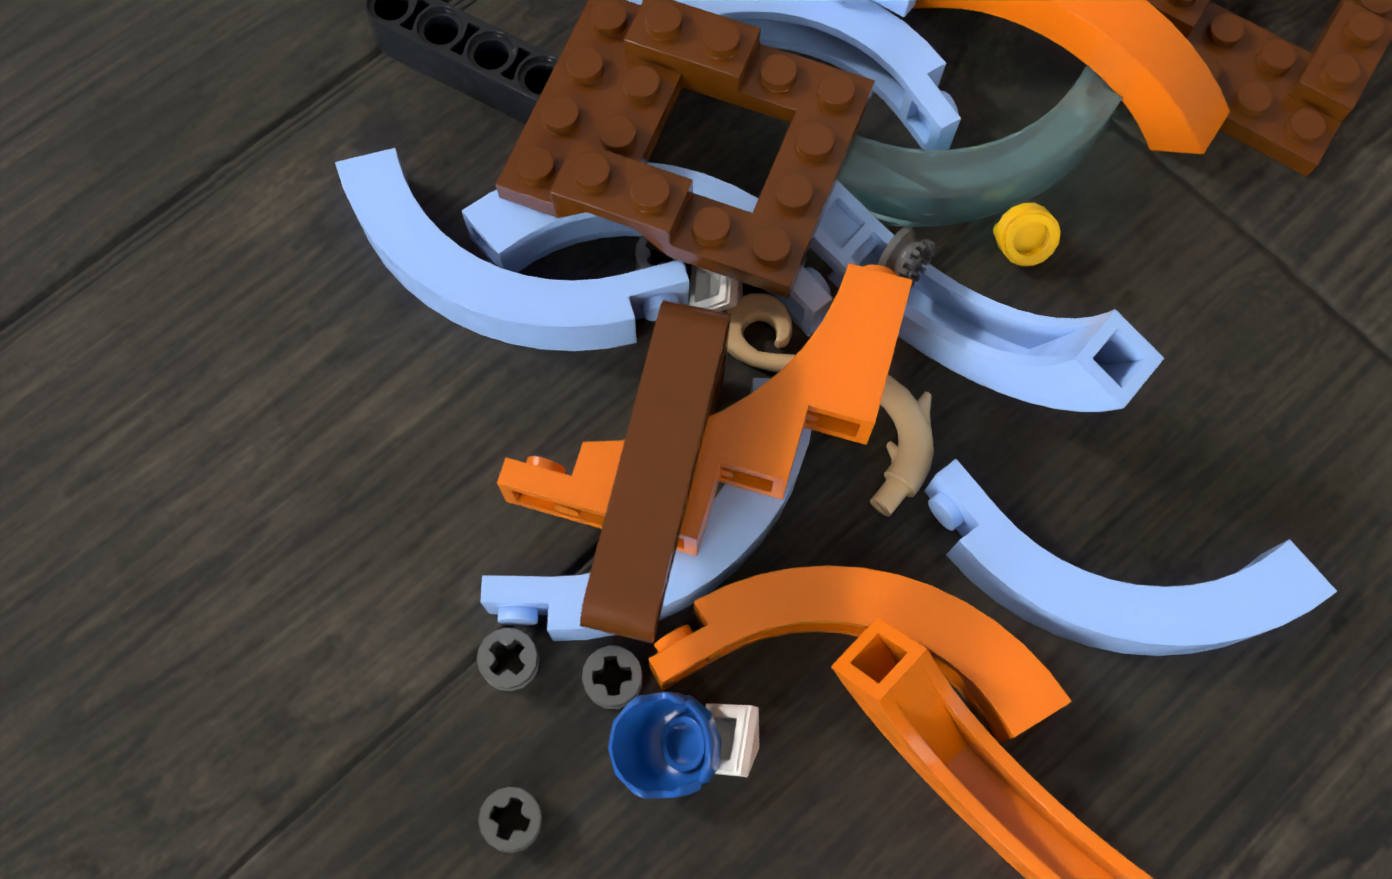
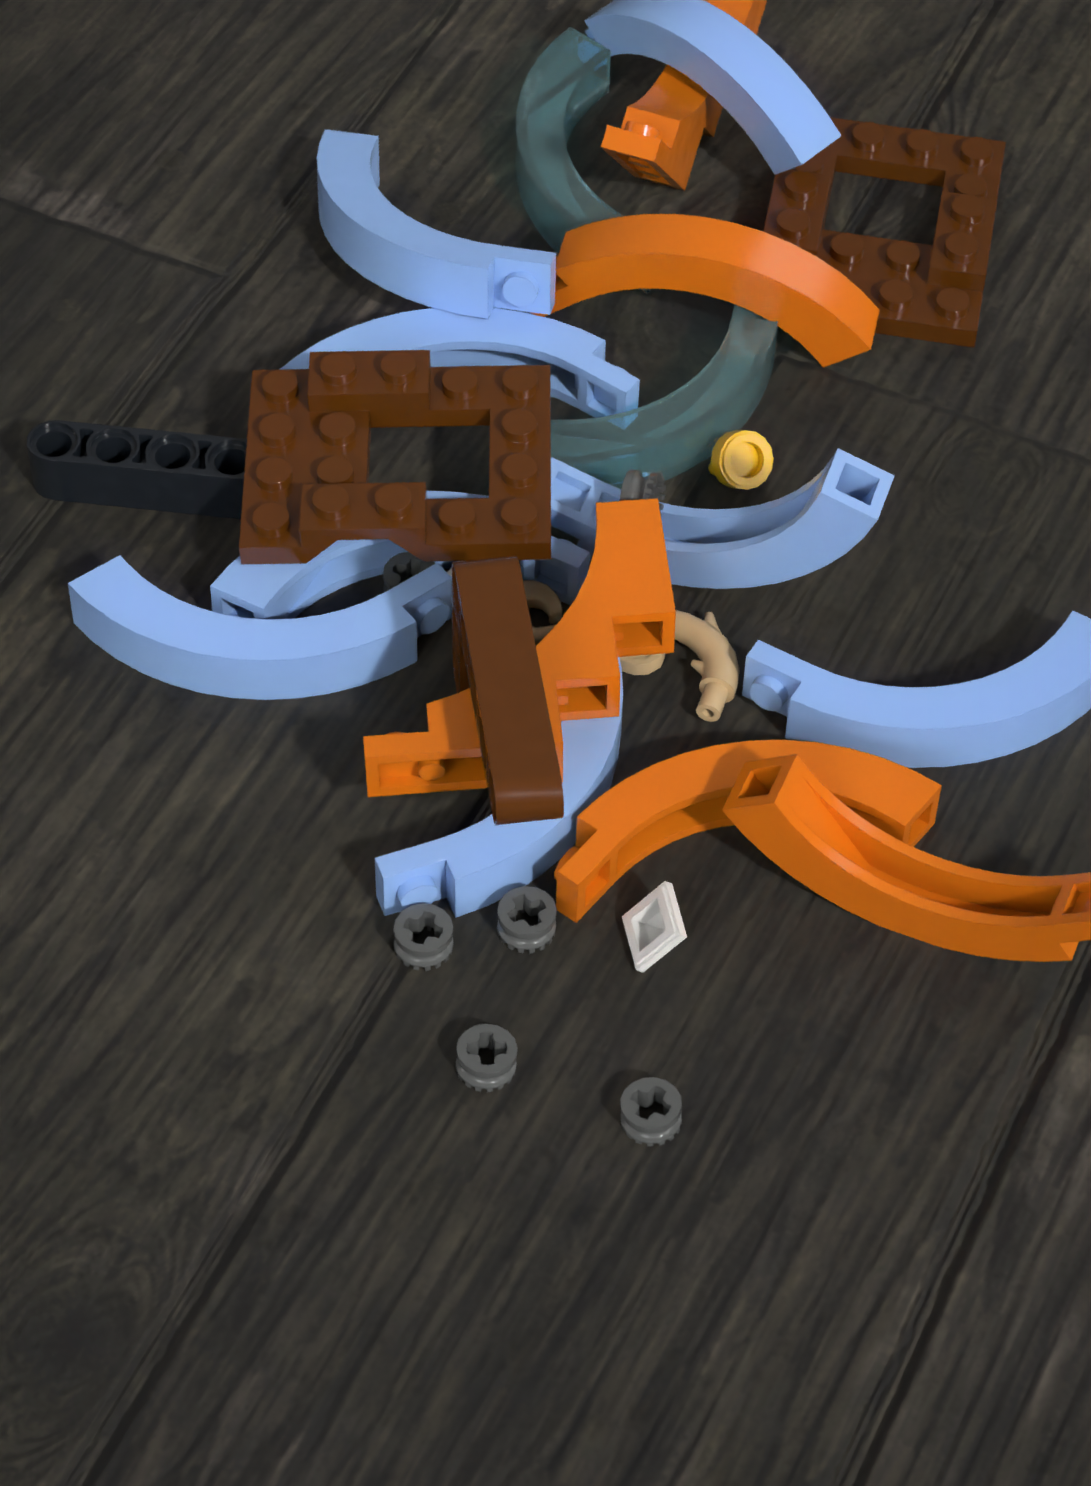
camera: 20 degrees left, 20 degrees down
blue hair [608,692,722,799] -> none

